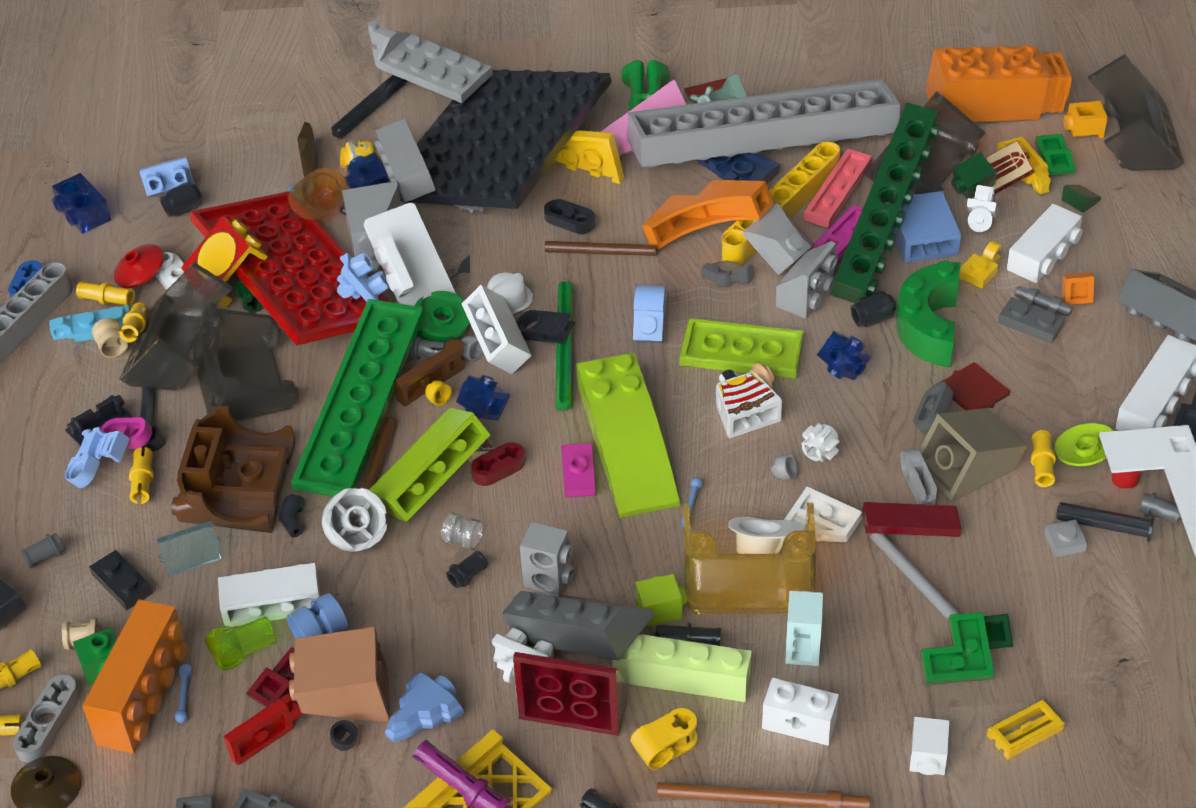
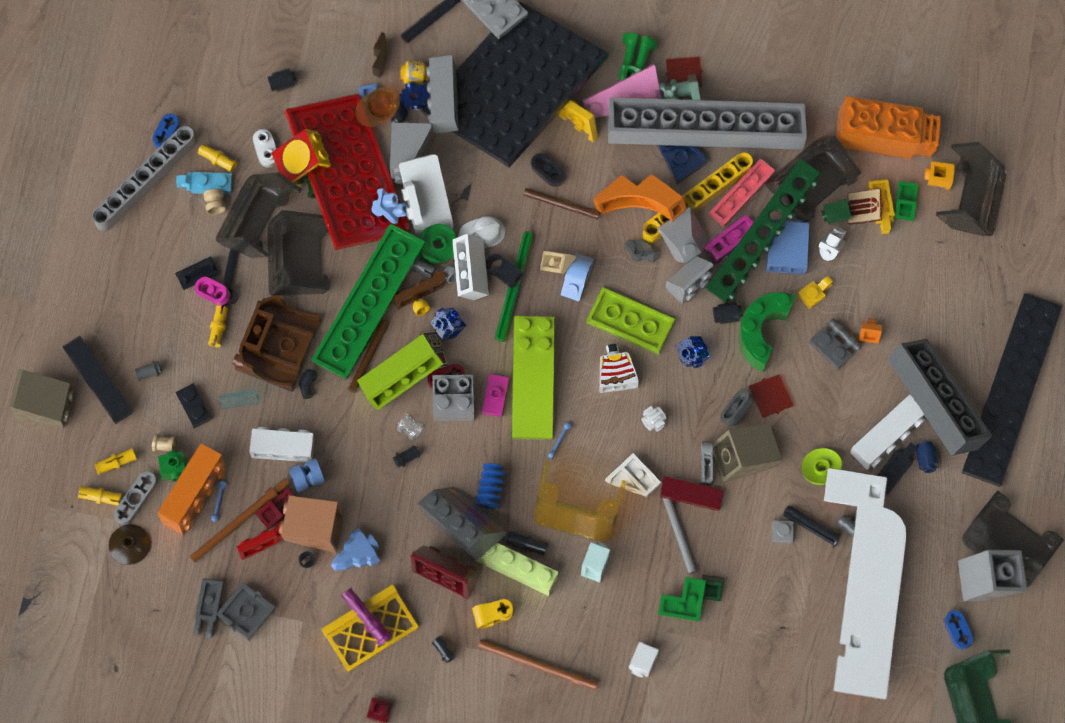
camera: 10 degrees right, 25 degrees up
clear blue brick [52,173,111,234] -> none
light blue piece [65,427,130,488] -> none
red dish [114,244,164,289] -> none
yellow pin [119,302,150,342] -> none
light blue hips [139,157,194,196] -> none
clear neon green piece [205,616,277,670] -> none
white cylinder [322,488,387,552] -> none
white hips [492,628,554,684] -> none
light grey brick [520,522,574,594] -> none
lime brick [635,574,687,627] -> none
white piece [728,517,805,559] -> none
light nougat plate [748,363,774,389] -> none
white brick [762,678,839,746] -> none
light grey hinge [771,454,797,480] -> none
yellow tile [987,699,1065,760] -> none
white brick [1007,204,1083,283] -> none
yellow pin [1031,430,1056,487] -> none
dark green slope [1061,185,1101,213] -> none
none -> dark orange bar [189,478,290,563]
none -> light grey slope [433,375,474,421]
none -> blue piece [475,463,507,509]
none -> tan slope [540,251,576,274]

